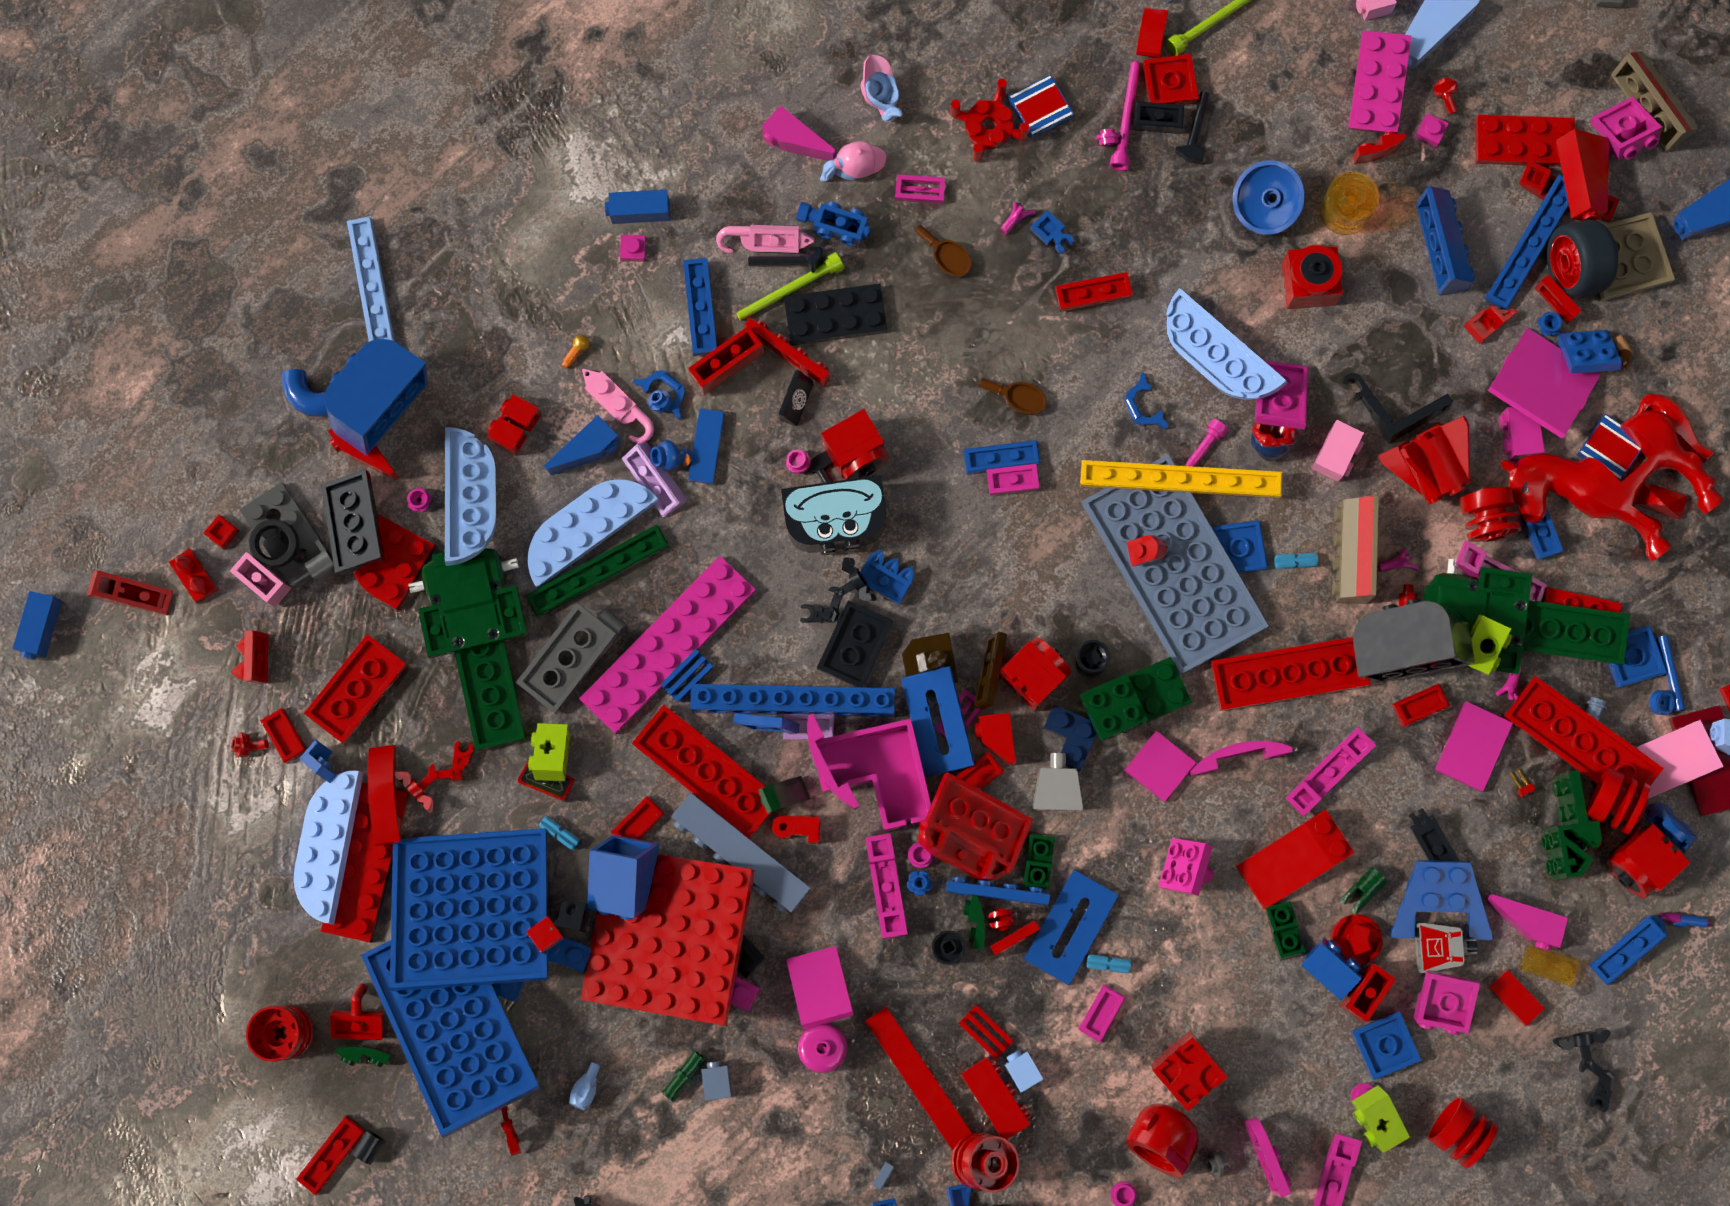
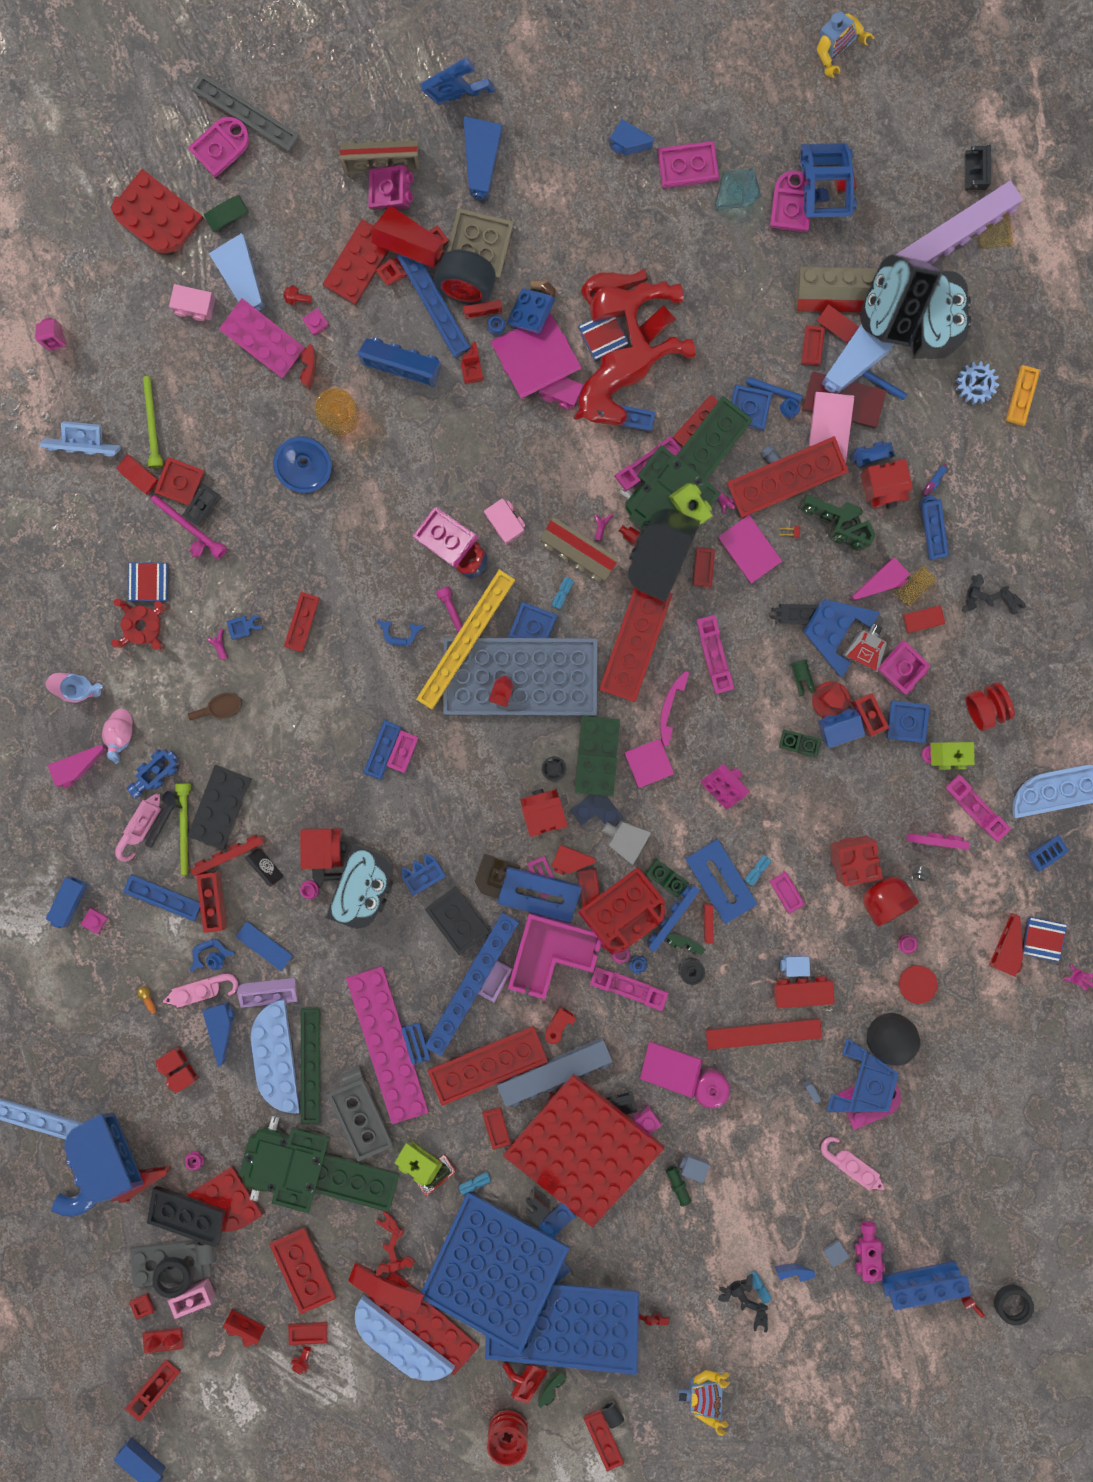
camera: 60 degrees left, 10 degrees up
blue bracket [299,740,336,783] -> none
light blue plate [445,427,496,566] -> none
red tile [526,916,563,954] -> none
light blue piece [569,1062,601,1110] -> none
blue slope [587,835,659,920] -> none
blue animal [650,440,694,470] -> none
blue tile [734,713,800,734] -> none
slope [758,776,811,814] -> none
black piece [800,557,877,623] -> none
dark pink slope [807,714,859,810] -> none
dark pink tile [895,174,945,204] -> none
red wheel [951,1132,1020,1193] -> none
red tile [958,1005,1013,1060] -> none
dark brown tile [974,631,1007,710] -> none
reddish brown piece [979,378,1047,415] -> none
red arm [988,908,1014,931] -> none
light blue plate [1166,288,1287,400] -> none
black piece [1175,91,1210,164] -> none
red slope [1235,809,1355,910] -> none
red piece [1282,245,1343,309] -> none
black hinge [1342,373,1453,444] -> none
red brick [1378,415,1472,505] -> none
red wheel [1459,487,1522,542] -> none
red wheel [1586,767,1651,835] -> none

